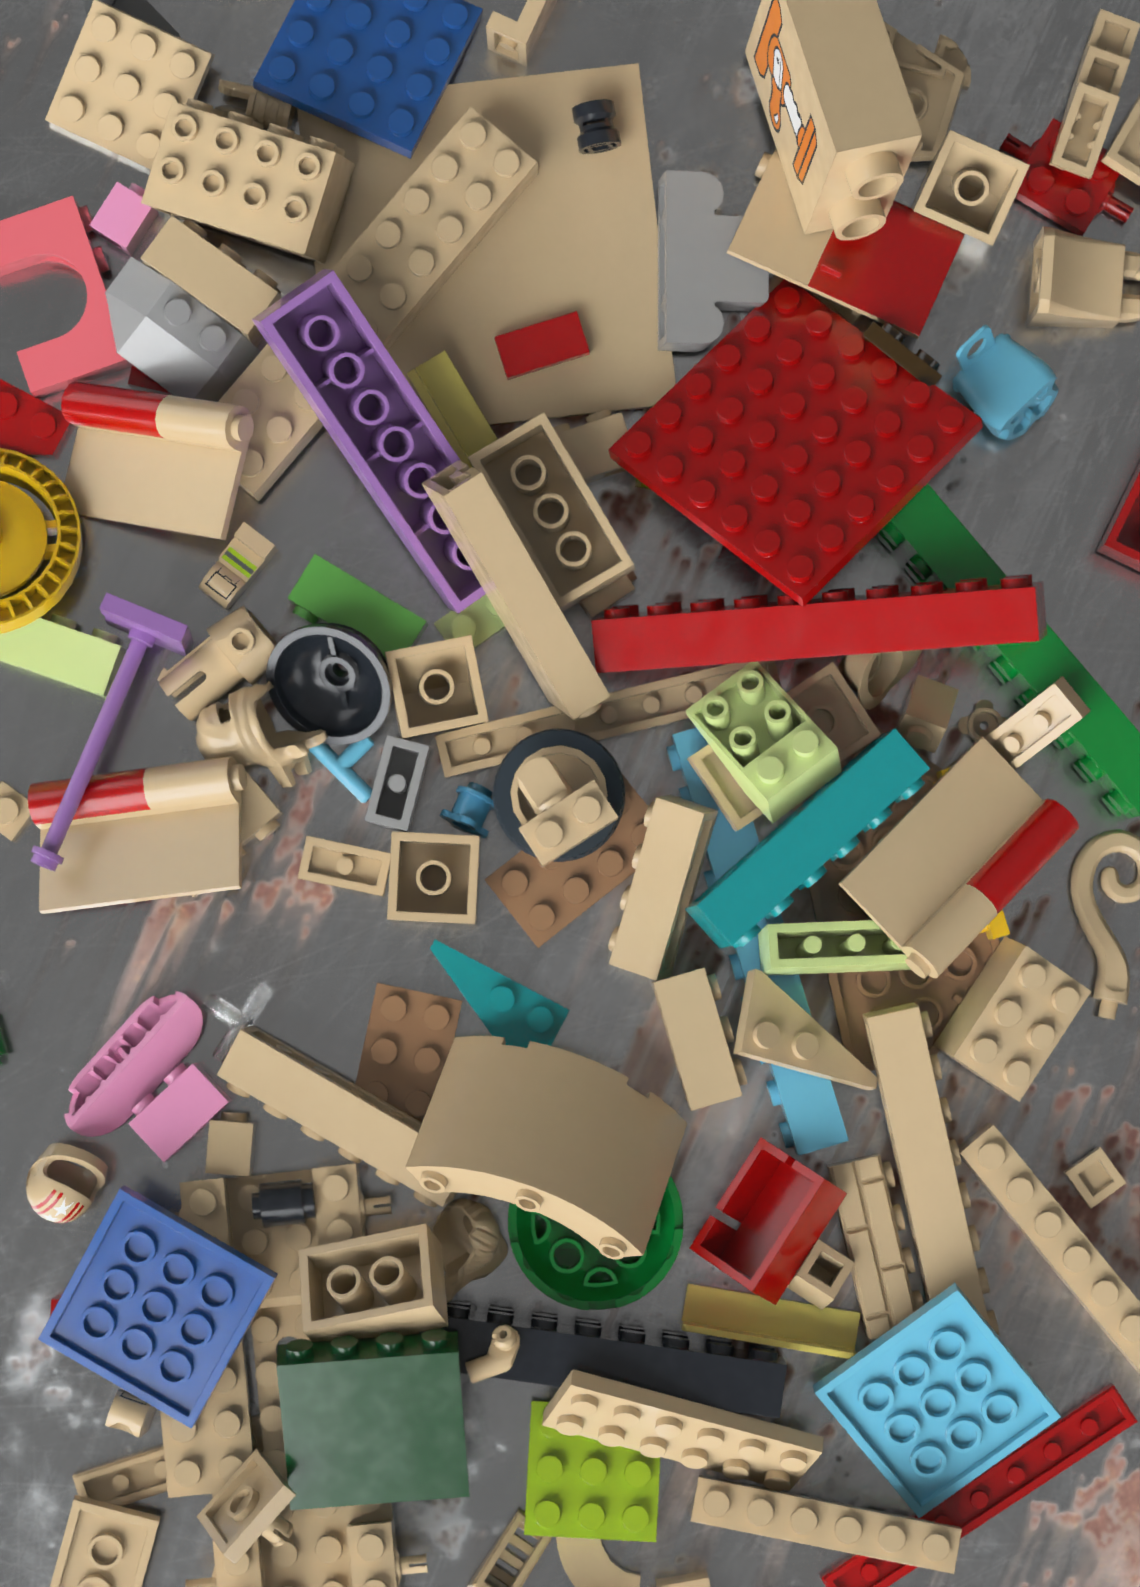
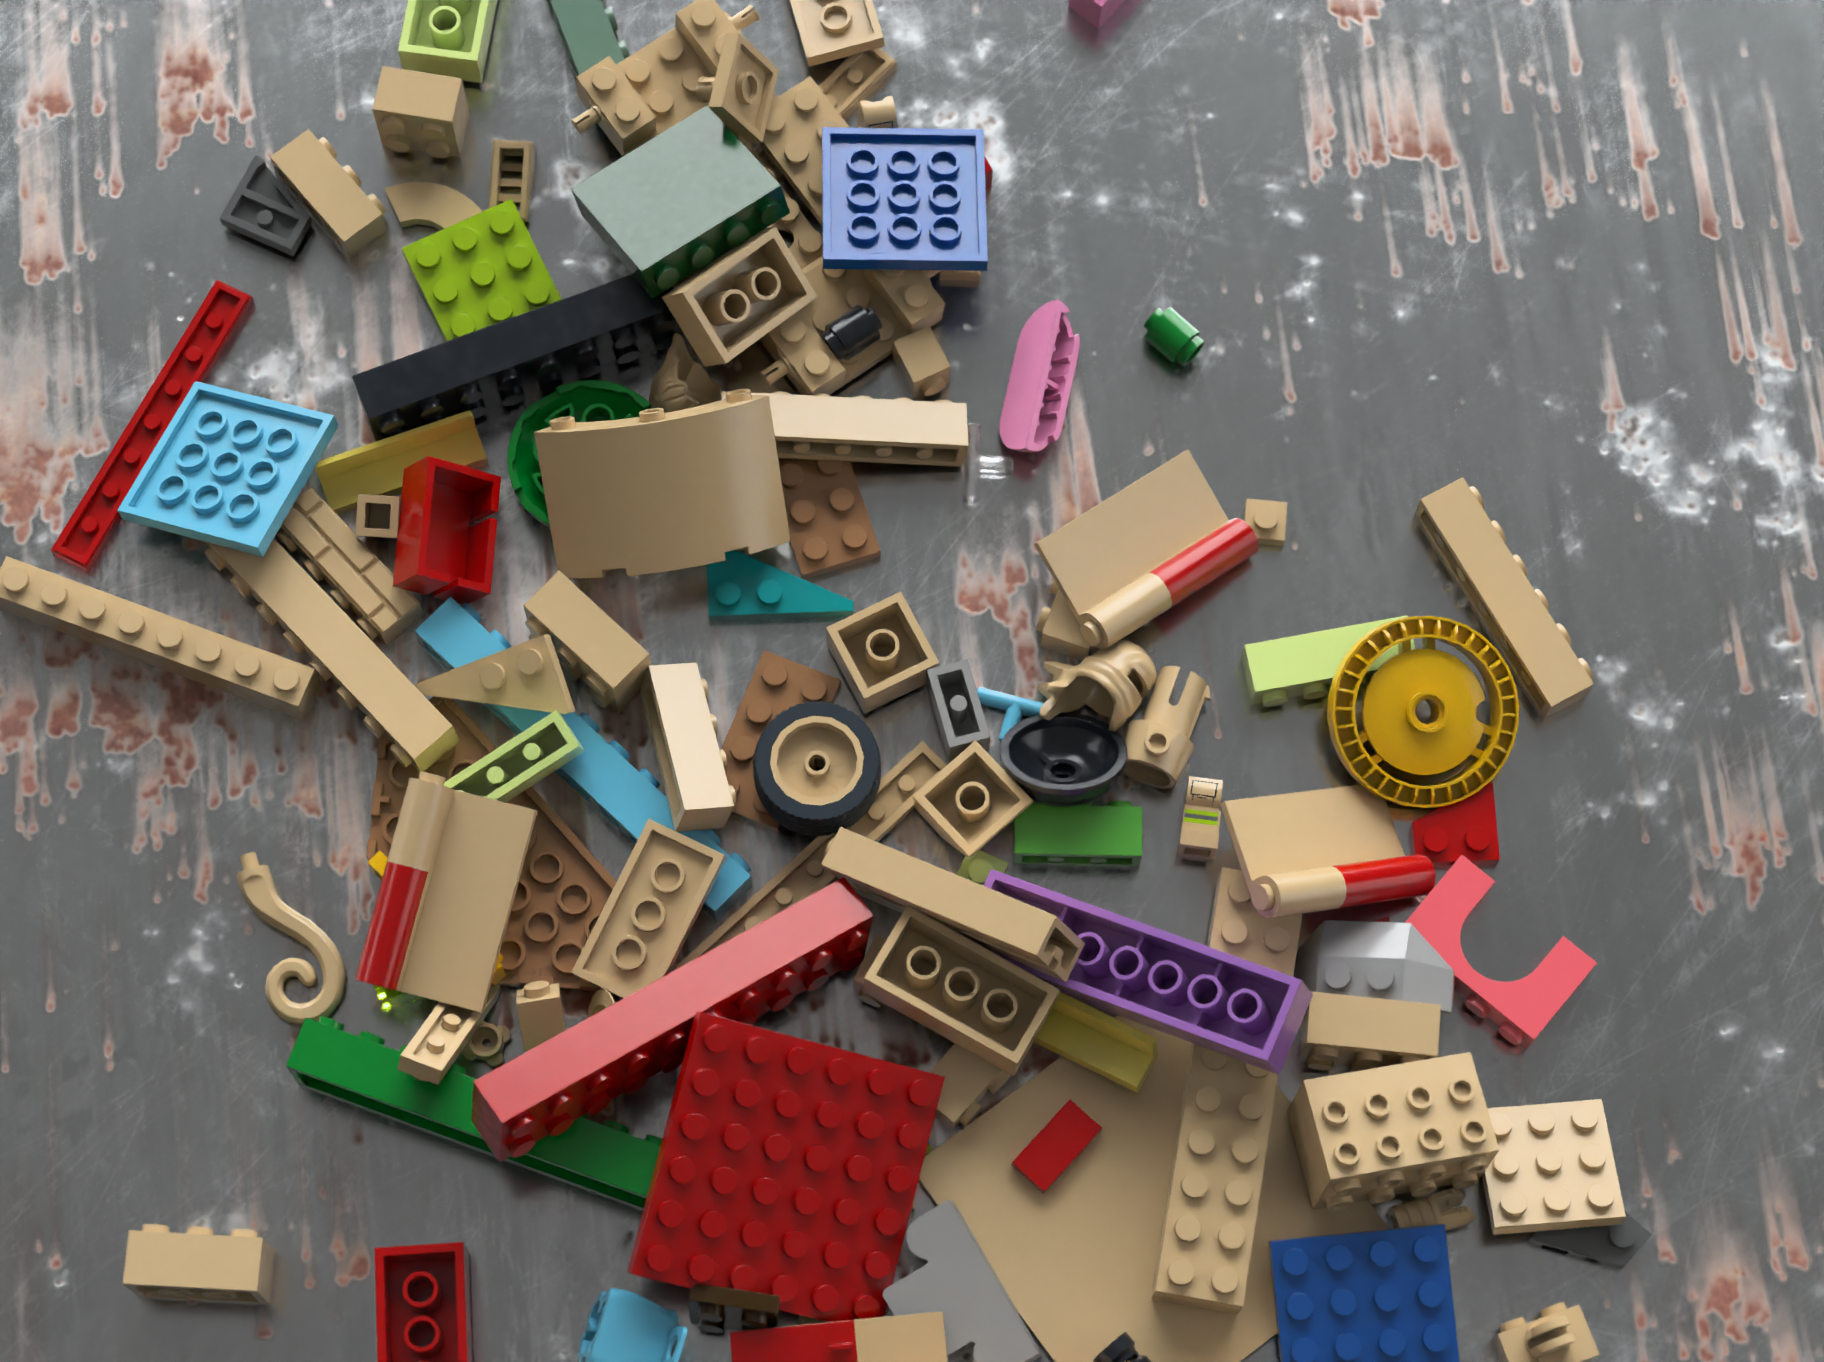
camera: 150 degrees right, 15 degrees down
tan helmet [26,1143,108,1223] -> none
medium lavender tile [31,592,194,871] -> none
bright pink brick [89,181,159,256] -> none
bright pink brick [128,1062,233,1162] -> none
tan plate [298,836,390,897] -> none
dark azure brick [439,782,494,838] -> none
tan arm [465,1325,520,1384] -> none
tan brick [518,757,618,867] -> none
tan plate [542,1369,824,1491] -> none
teal brick [685,728,930,949] -> none
yellowish green slope [686,662,842,824] -> none
tan brick [691,1475,962,1574] -> none
tan brick [933,936,1091,1102] -> none
tan plate [1063,1146,1126,1208] -> none

